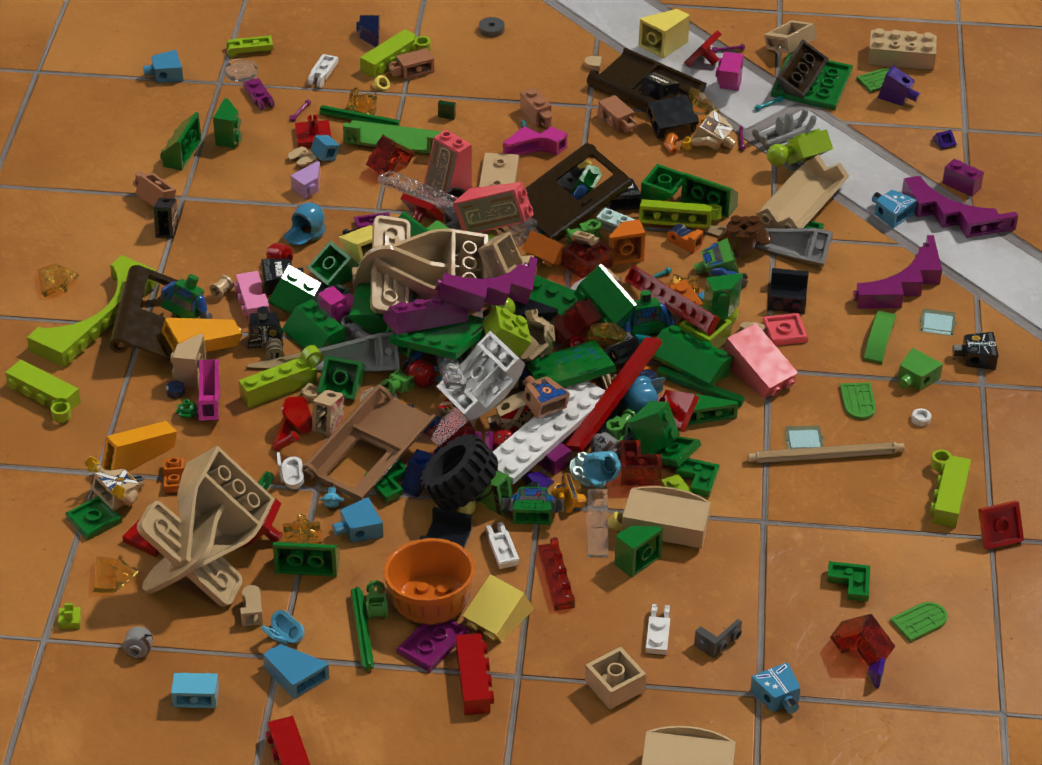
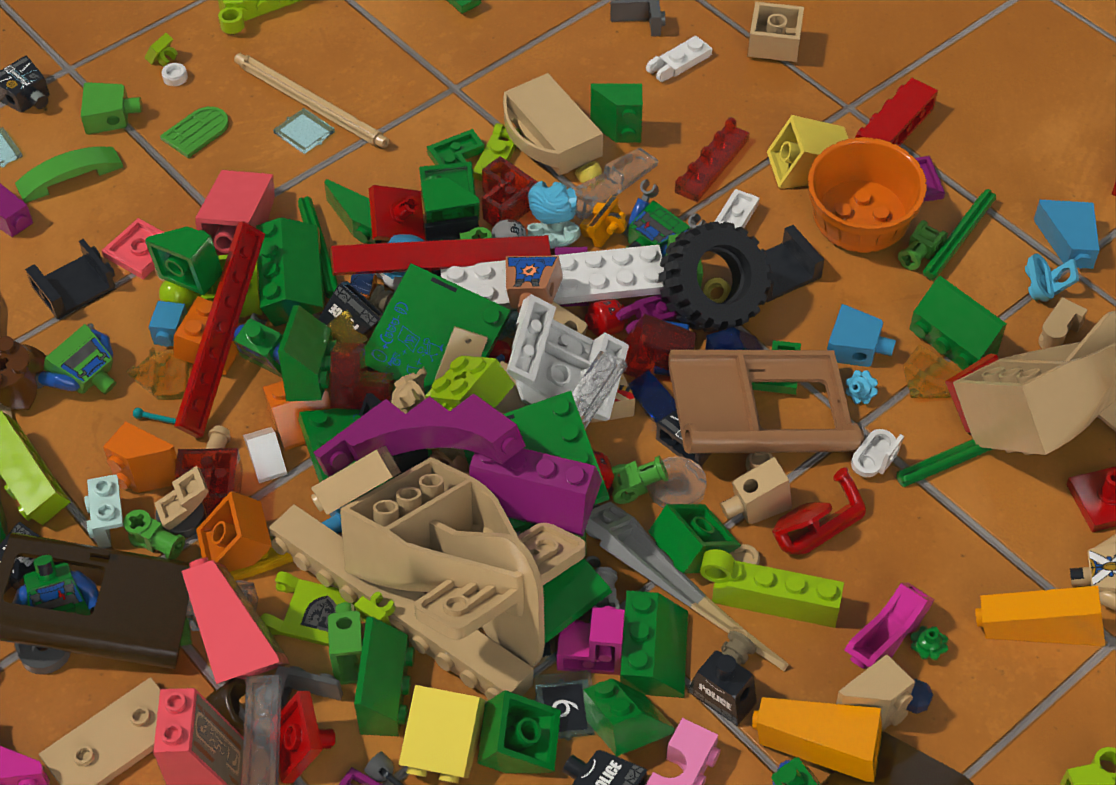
camera: 135 degrees left, 10 degrees up
orange slope [164,457,184,493] -> none
orange leg [667,224,704,254] -> none
none -> lime tile [144,33,178,67]

